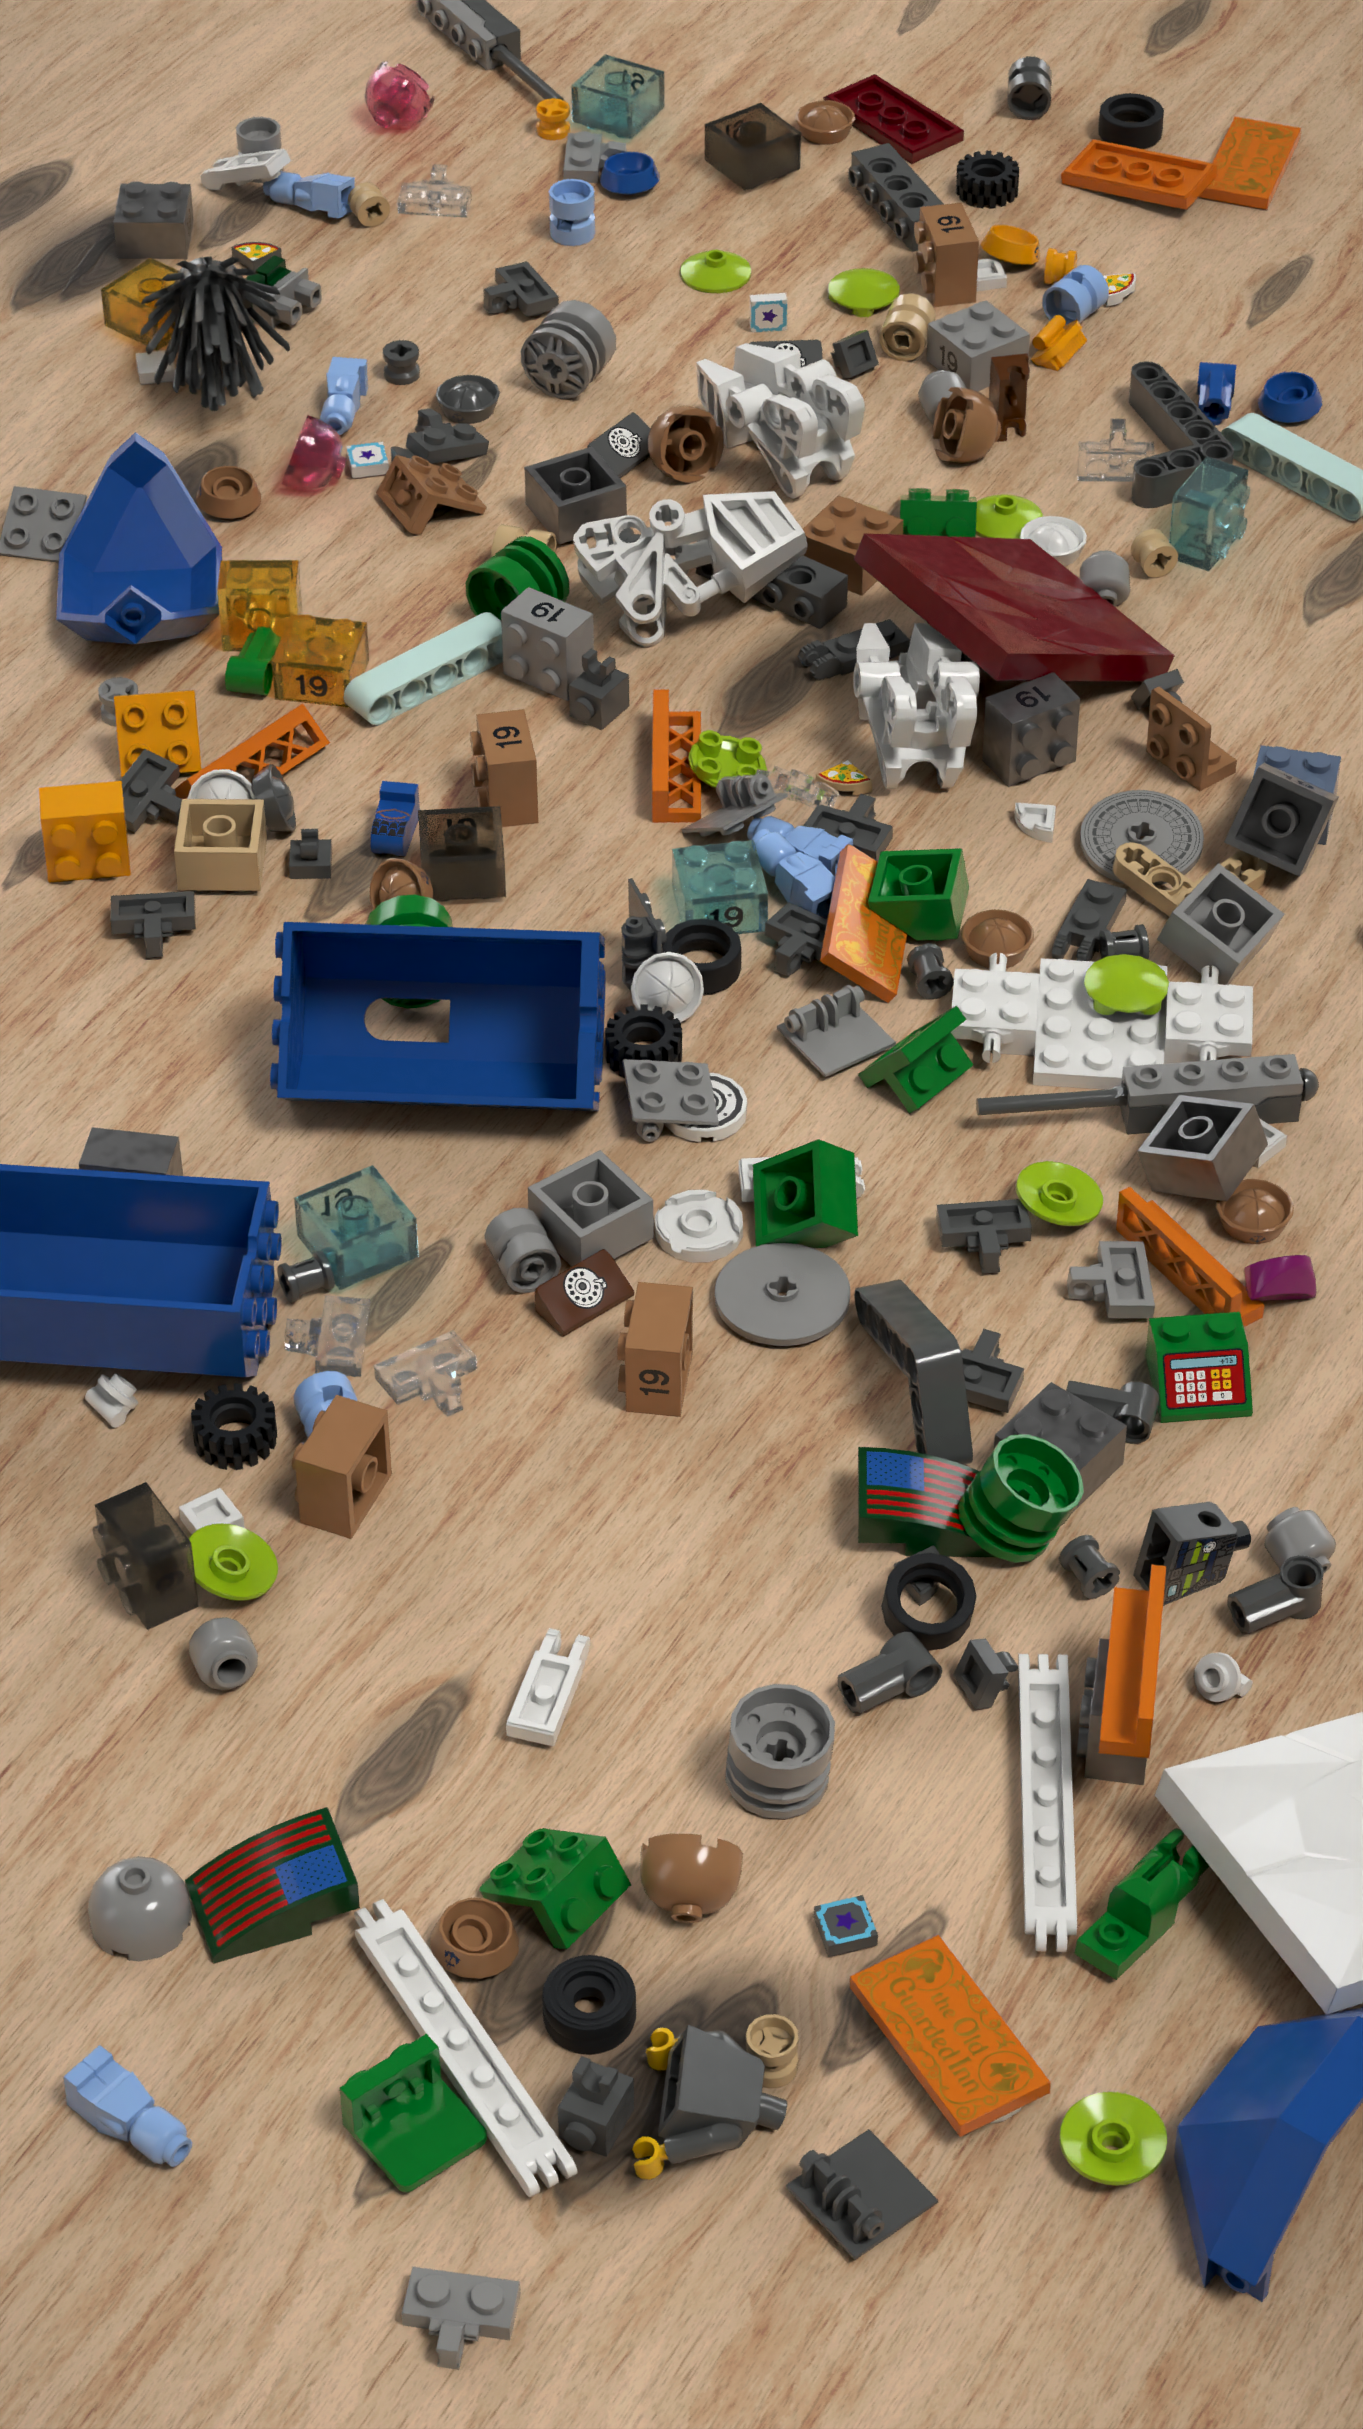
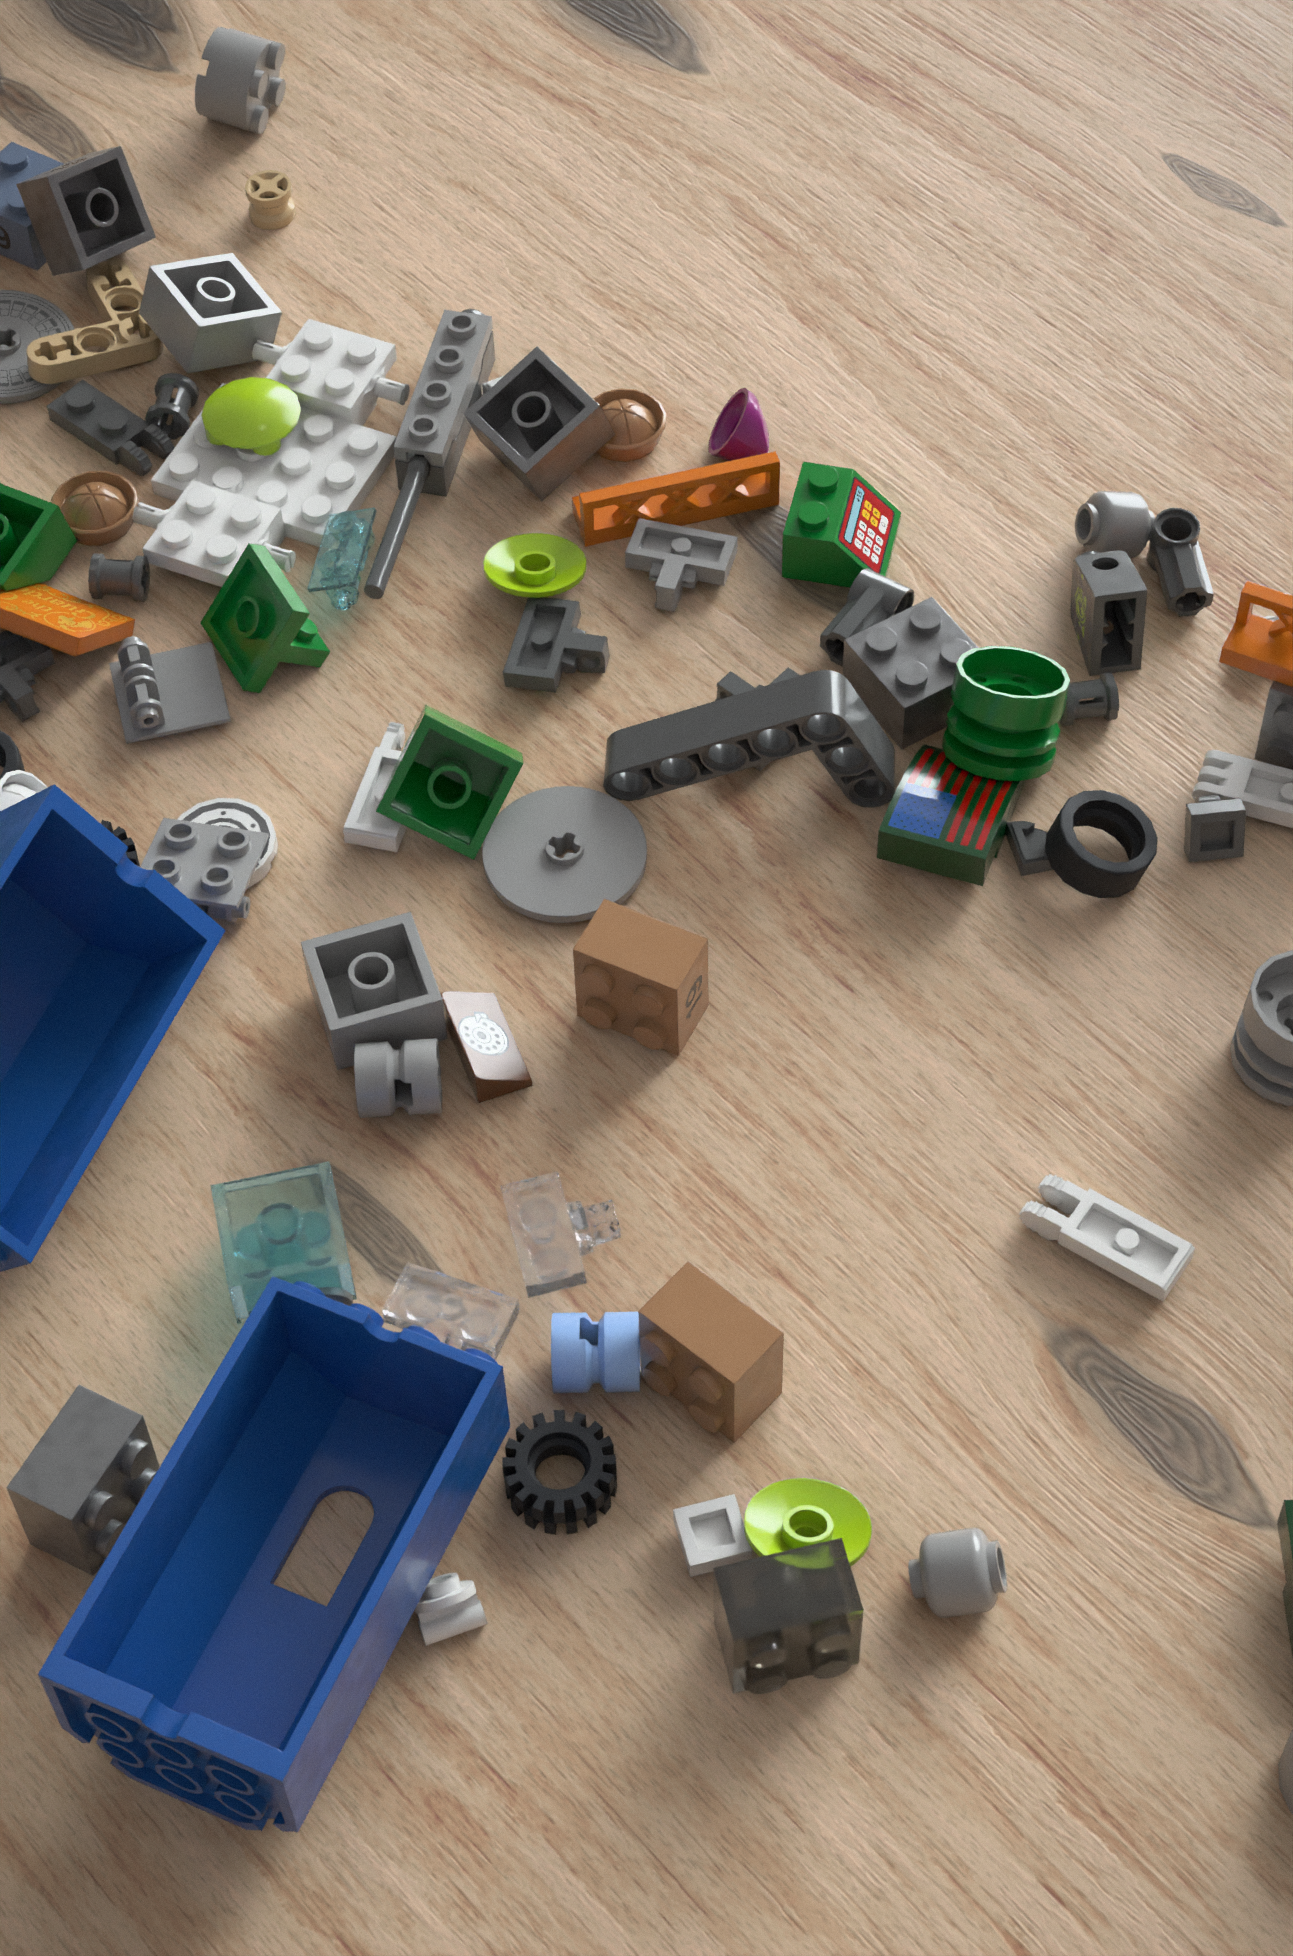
camera: 70 degrees left, 10 degrees up
white tile [655,1190,743,1263] -> none
dark grey piece [838,1632,942,1713] -> none
none -> clear light blue hinge [307,507,377,610]

